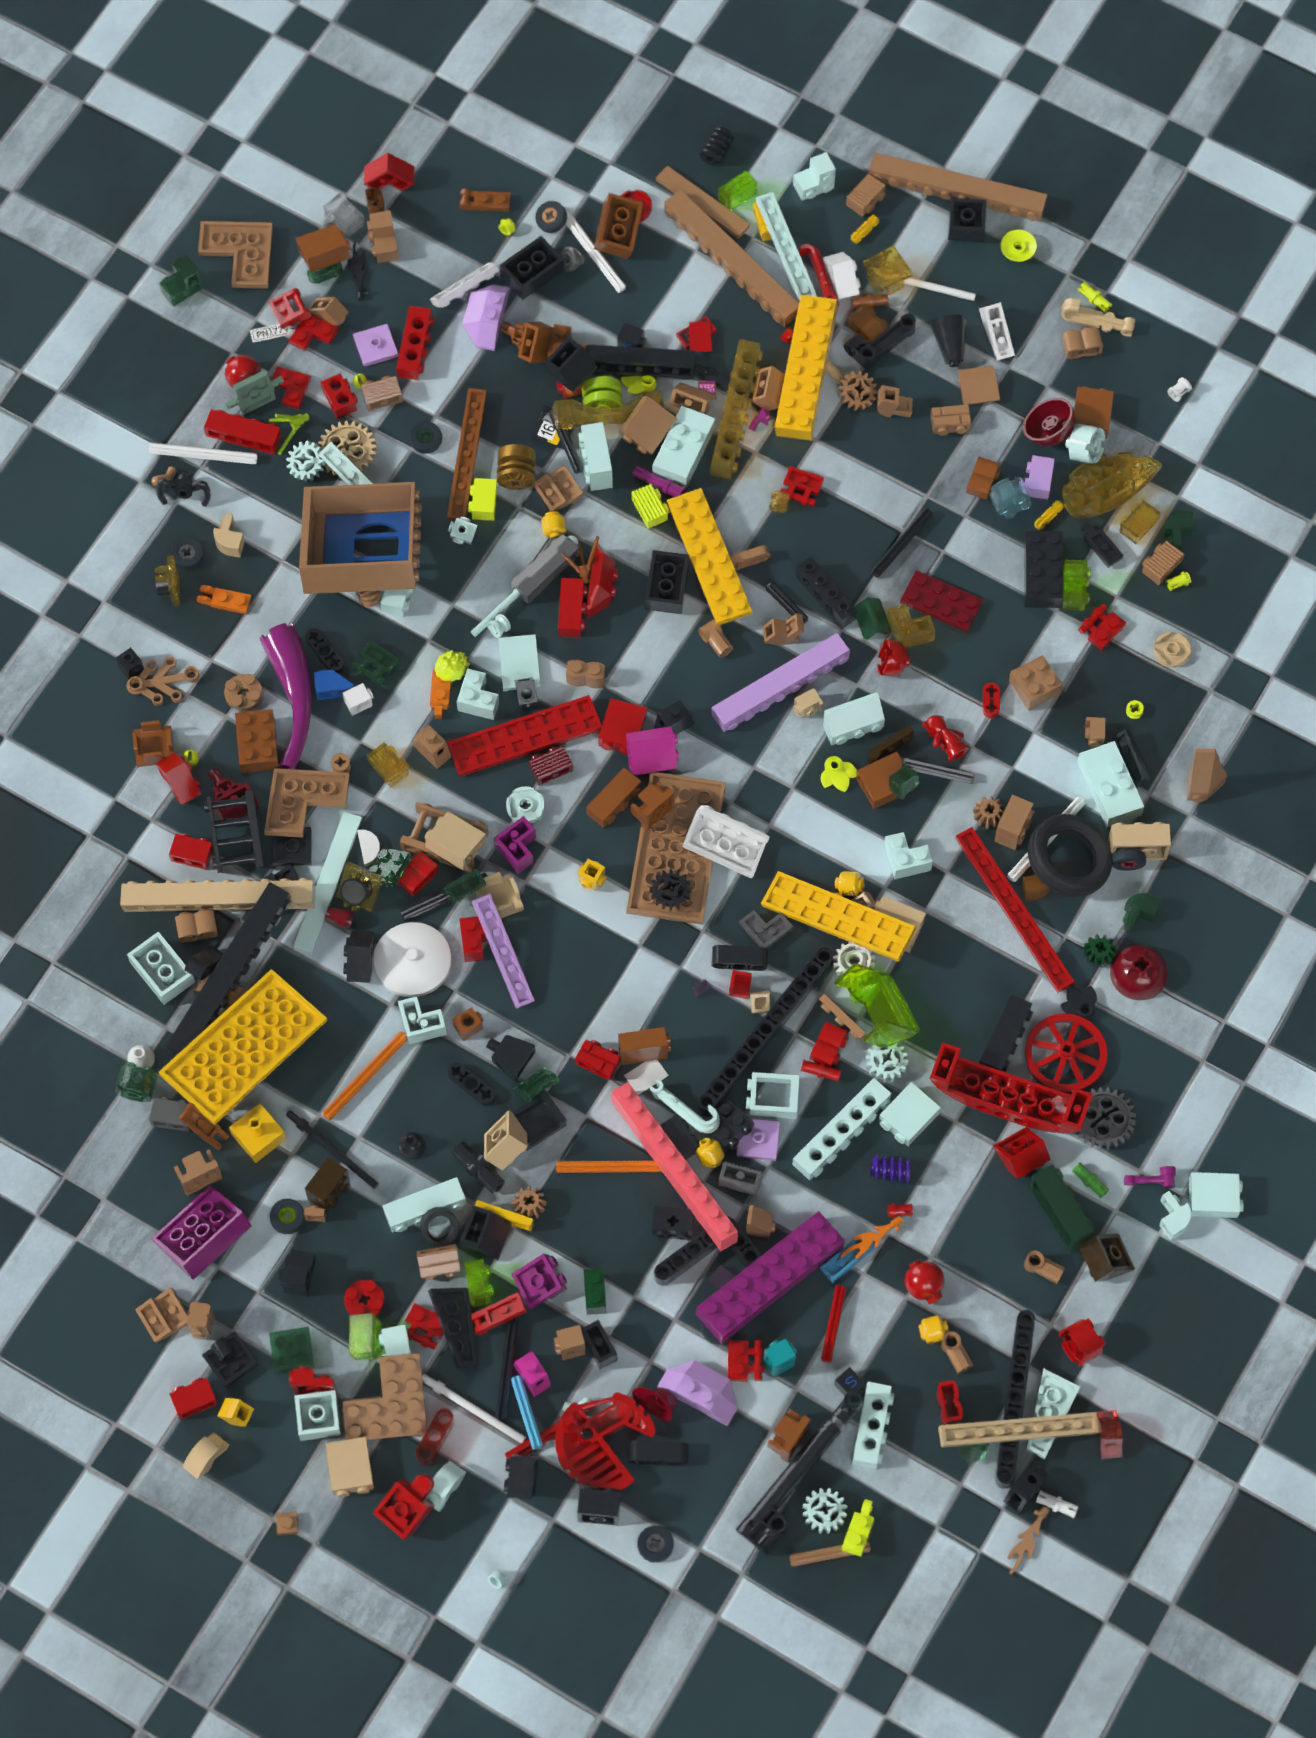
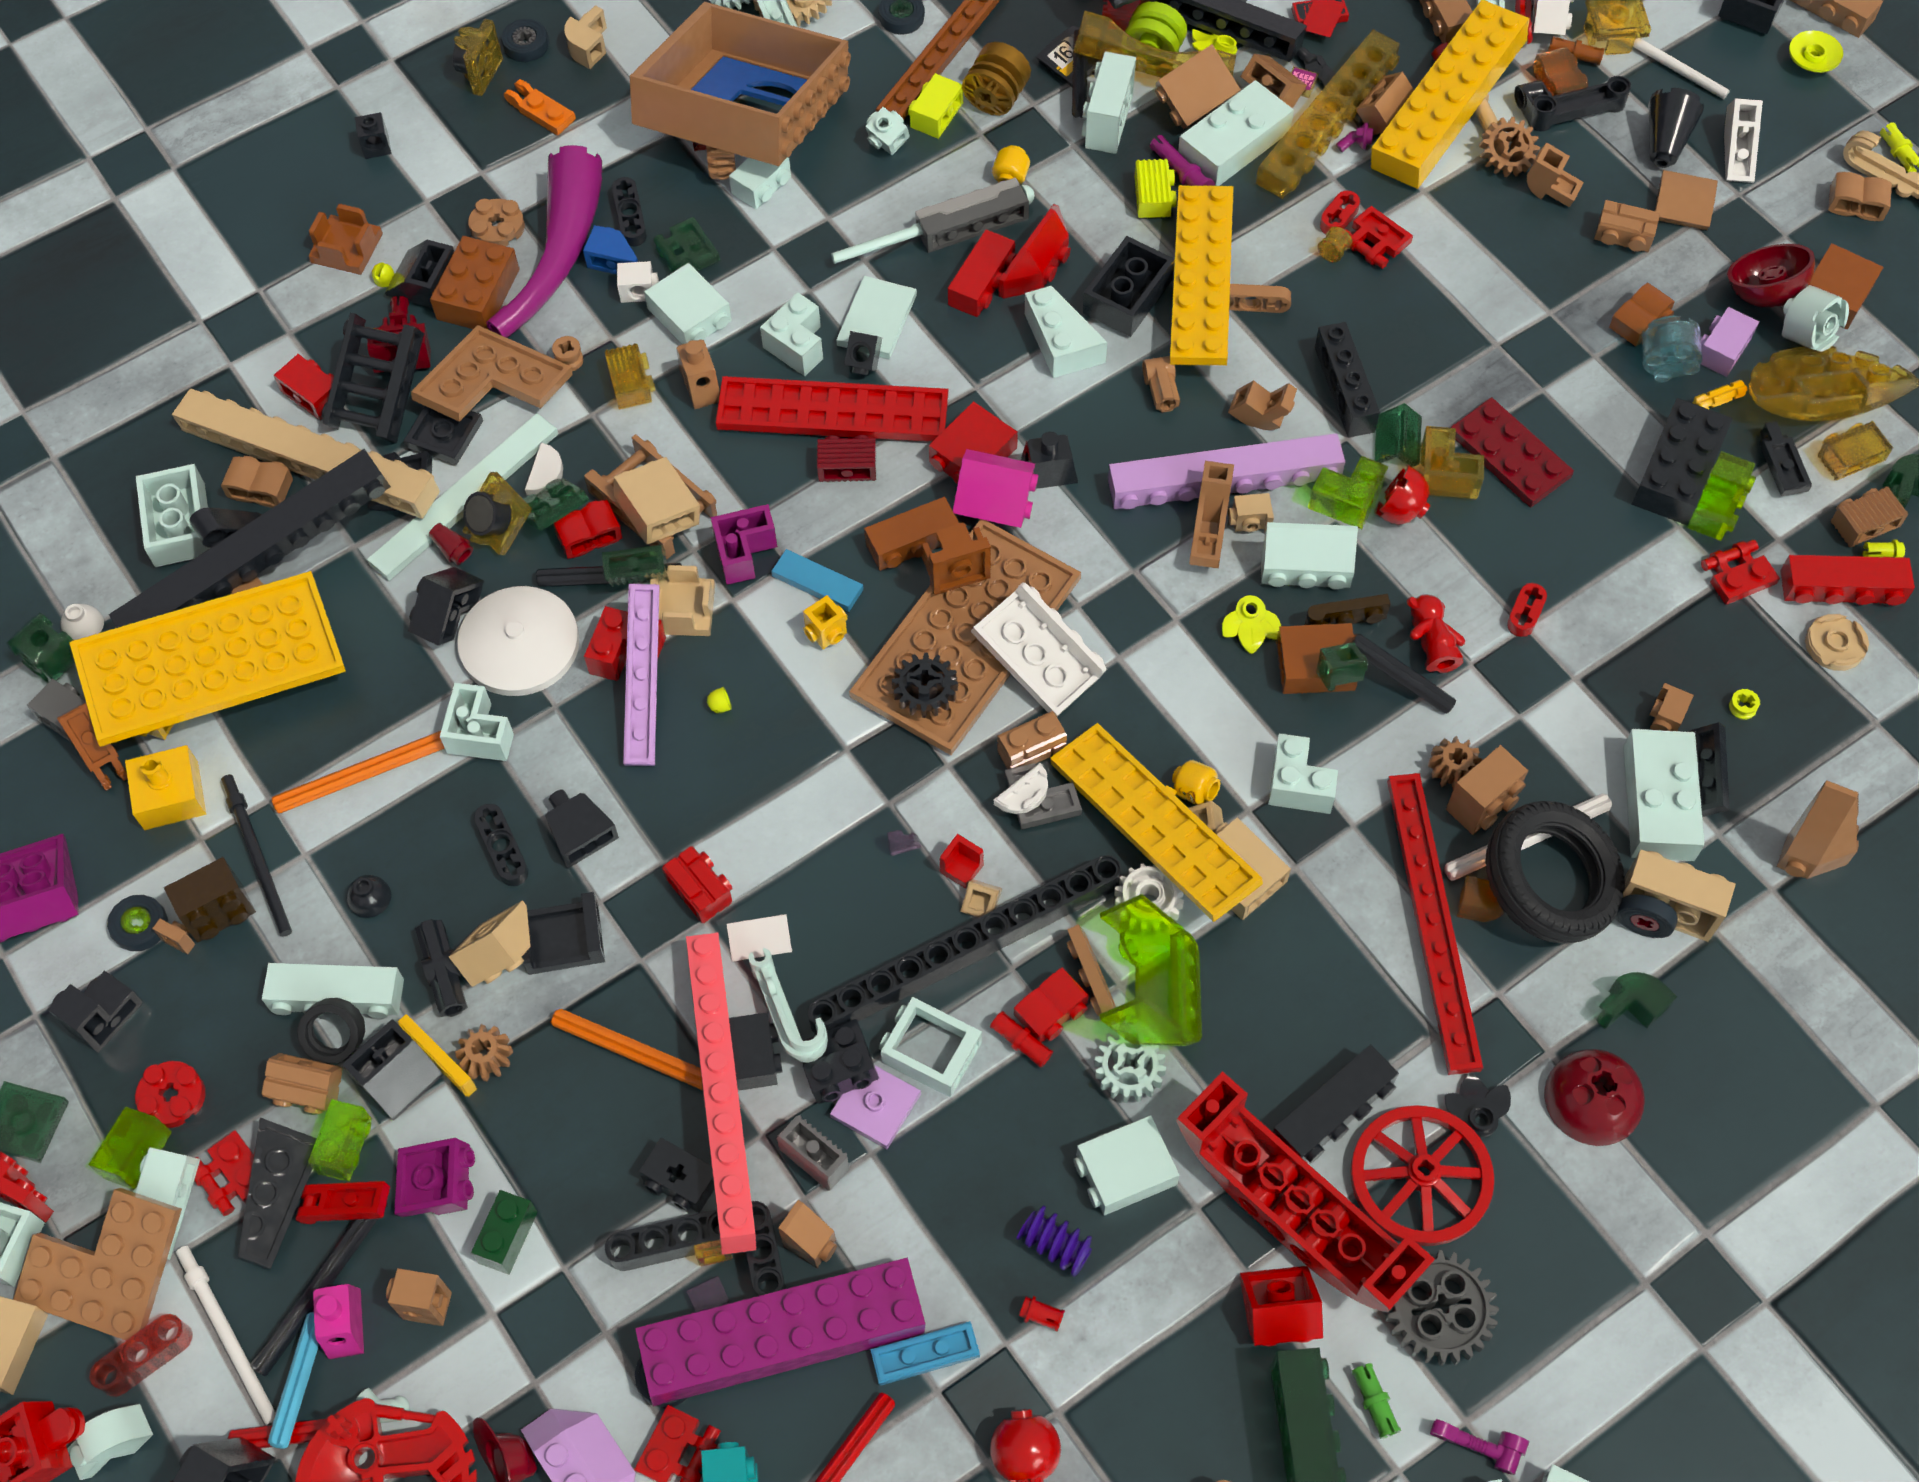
camera: 25 degrees right, 5 degrees down
medium nougat plant [126,657,199,706] -> none
red brick [155,753,201,805] -> none
medium nougat panel [174,1150,223,1196] -> none
orange hinge [430,669,451,719] -> none
neon yellow hair [434,650,470,681] -> none
dark orange brick [452,1007,484,1041] -> none
light aqua wheel [487,614,511,638] -> none
light aqua plate [506,786,545,824] -> none
clear green plate [513,1067,560,1104] -> none
medium nougat slope [533,465,585,512] -> none
dark orange plant [561,536,599,584] -> none
medium nougat brick [566,660,605,688] -> none
black brick [581,1320,618,1370] -> none
dark orange brick [618,1027,671,1065] -> none
yellow head [696,1138,725,1169] -> none
black beam [711,945,768,971] -> none
black axle [766,582,808,624] -> none
light aqua brick [792,1078,891,1180] -> none
orange piece [840,1216,903,1259] -> none
black axle [871,508,933,578] -> none
medium nougat brick [1009,655,1062,711] -> none
dark green gear [1083,934,1116,967] -> none
none -> black slope [385,239,454,308]
none -> light aqua brick [644,263,732,345]
none -> clear yellow tile [694,1240,733,1267]
none -> neon yellow hinge [707,687,732,713]
none -> dark azure tile [771,549,864,612]
none -> white tile [994,763,1048,814]
none -> medium nougat brick [997,711,1067,769]
none -> light aqua wedge [1024,286,1107,378]
none -> medium nougat arch [1189,460,1234,569]
none -> clear neon green brick [1308,456,1389,530]
none -> red beam [1320,191,1360,236]
none -> red brick [1780,555,1915,606]

